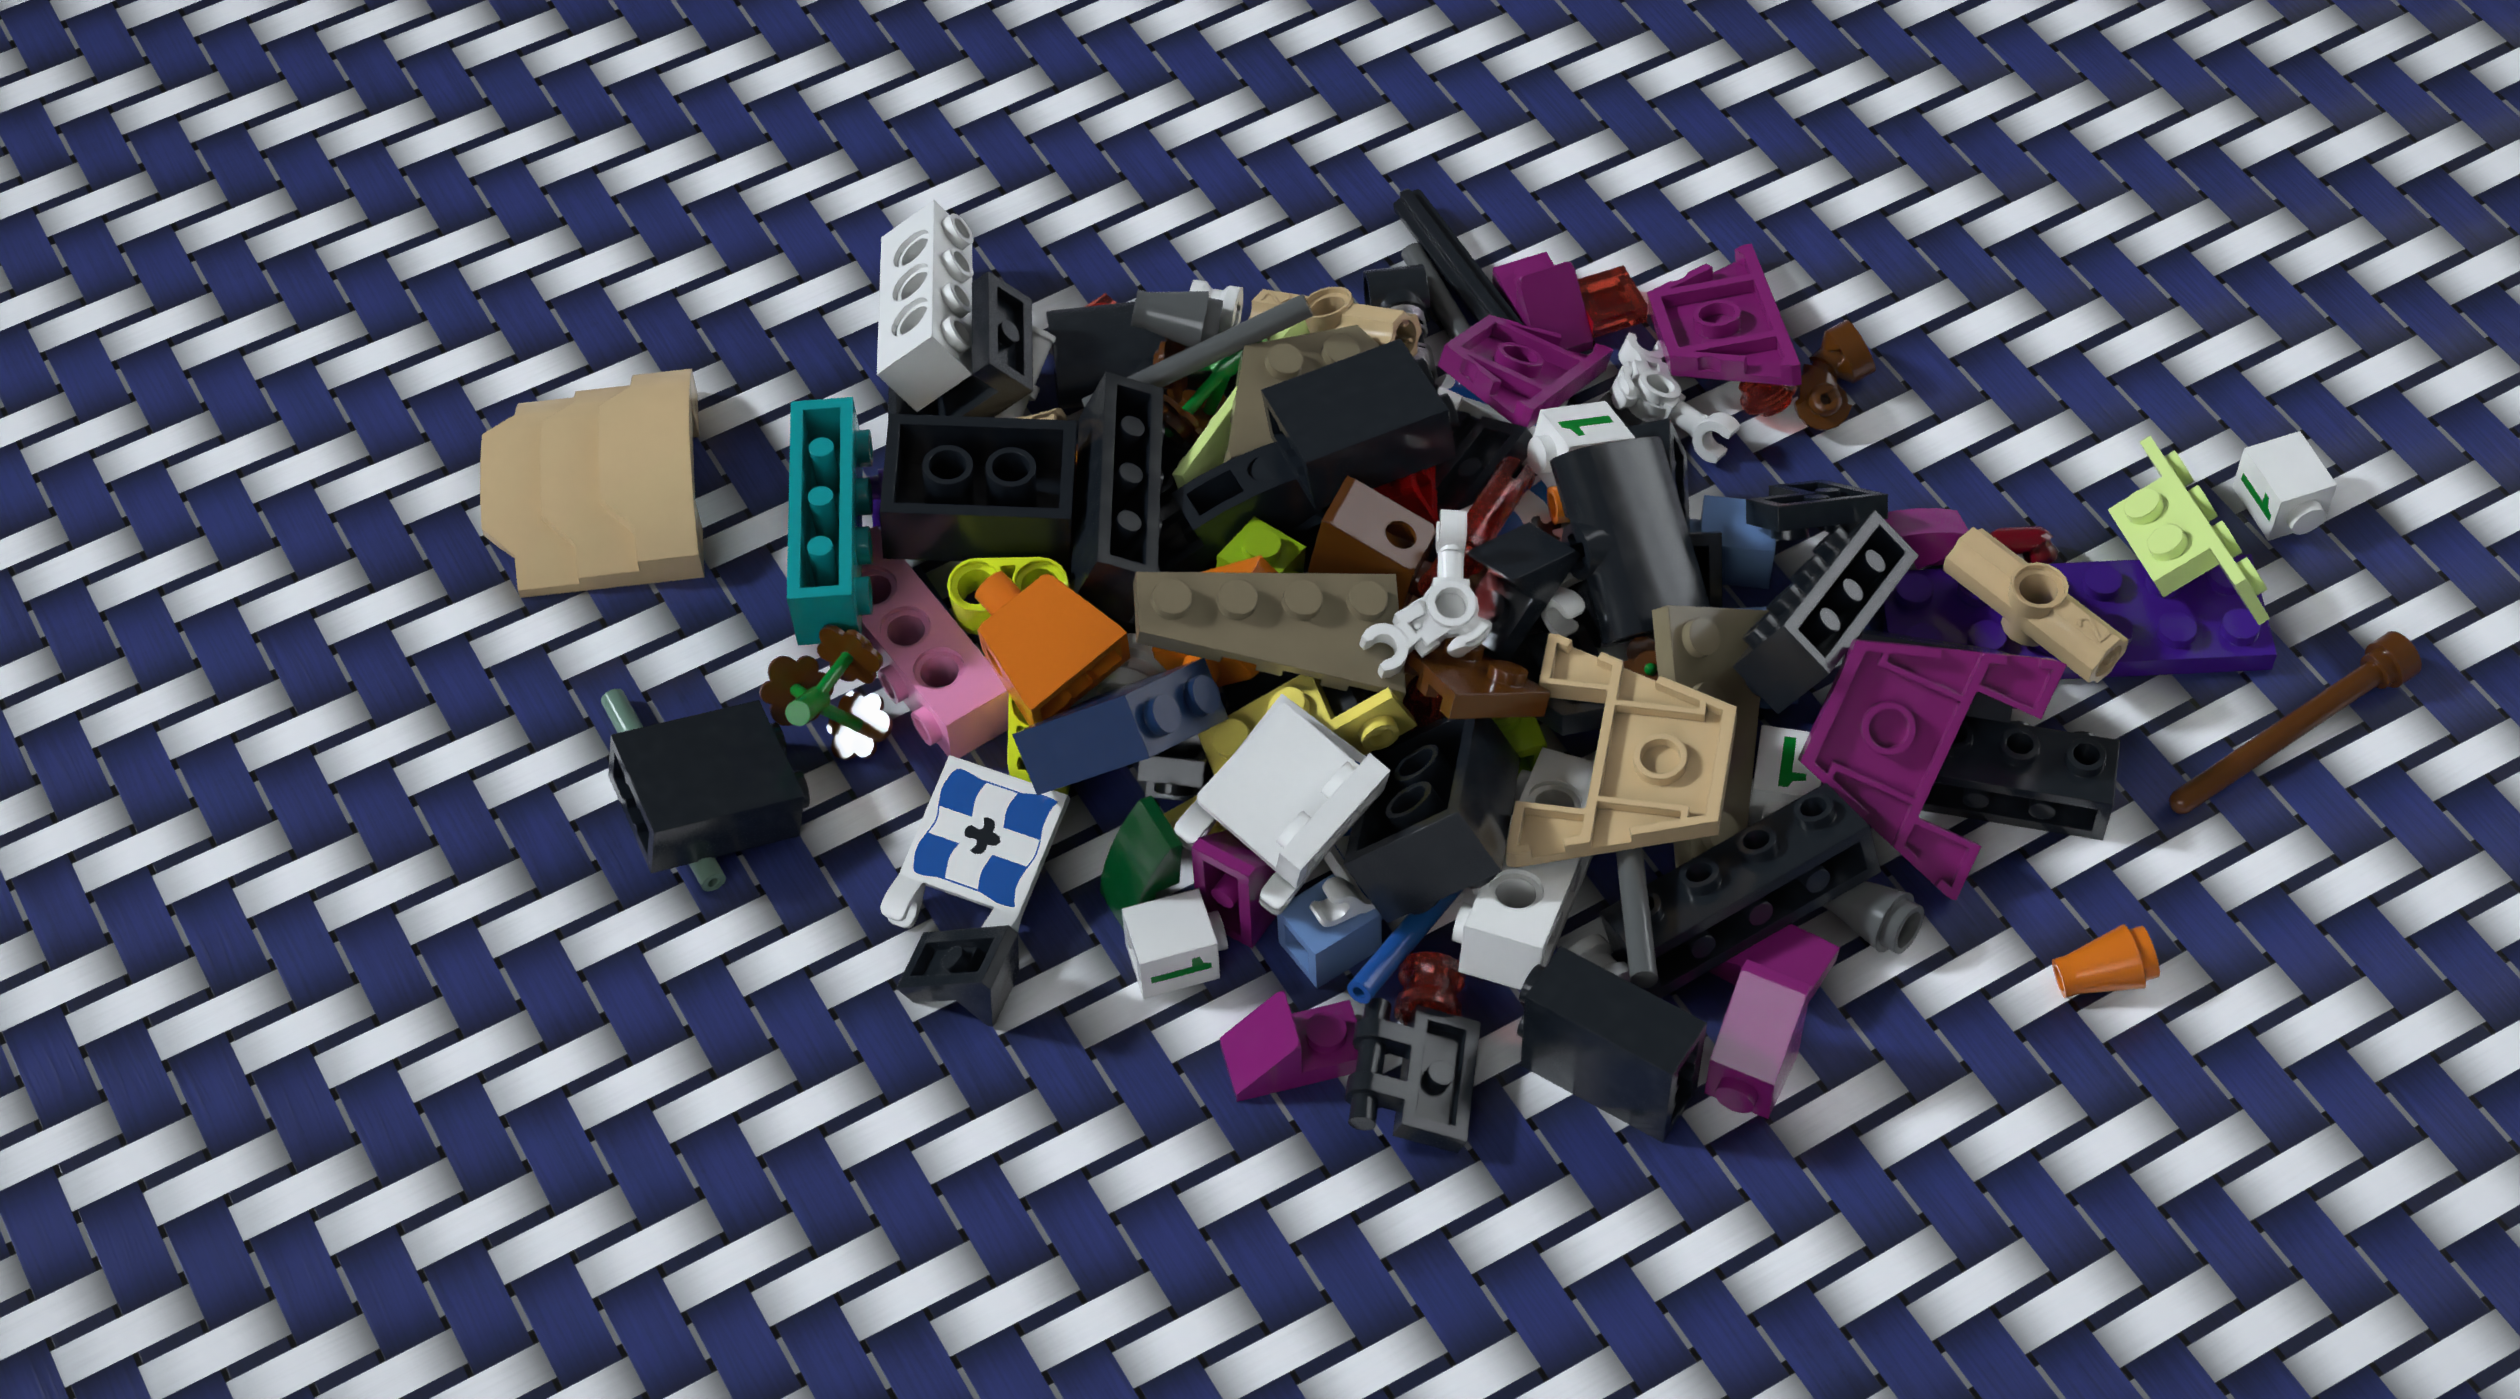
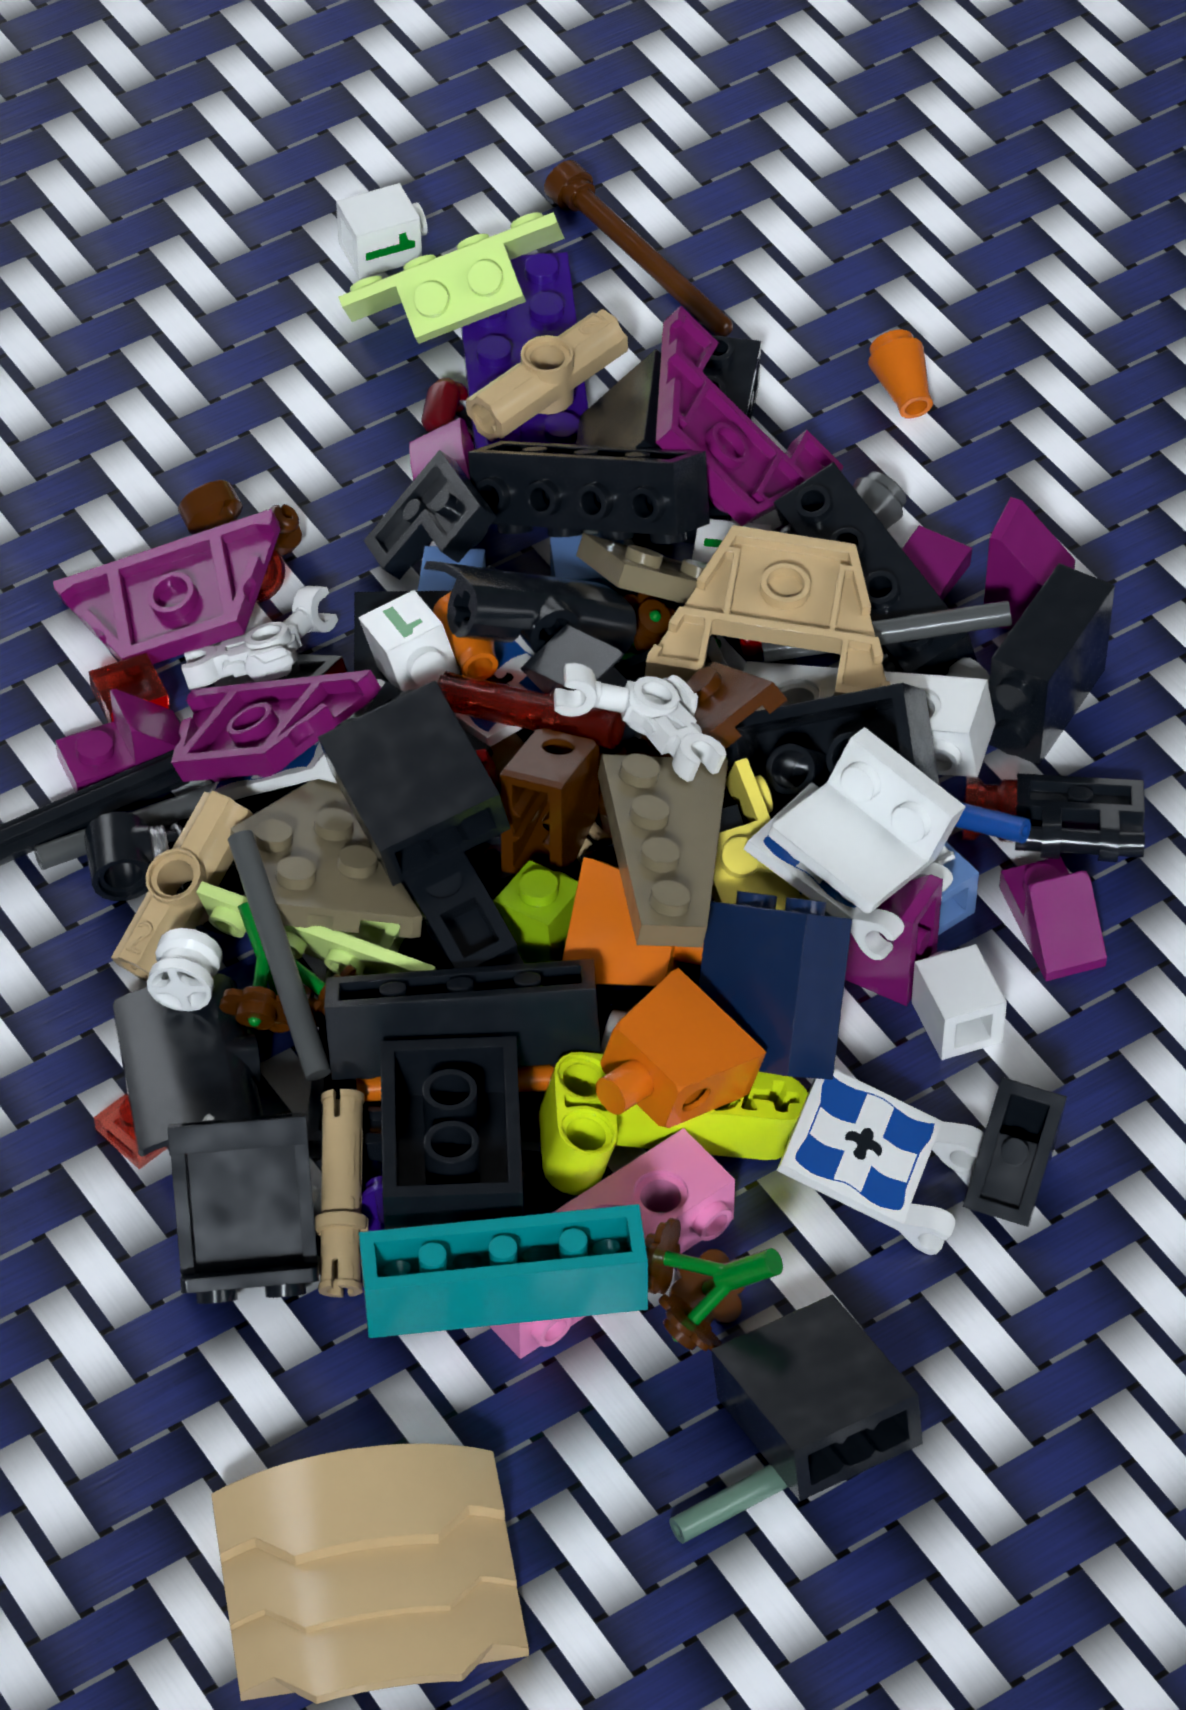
camera: 95 degrees left, 5 degrees down
white brick [877,200,974,412] -> none
dark green slope [1100,795,1183,930] -> none
dark grey cone [1131,290,1223,348] -> none

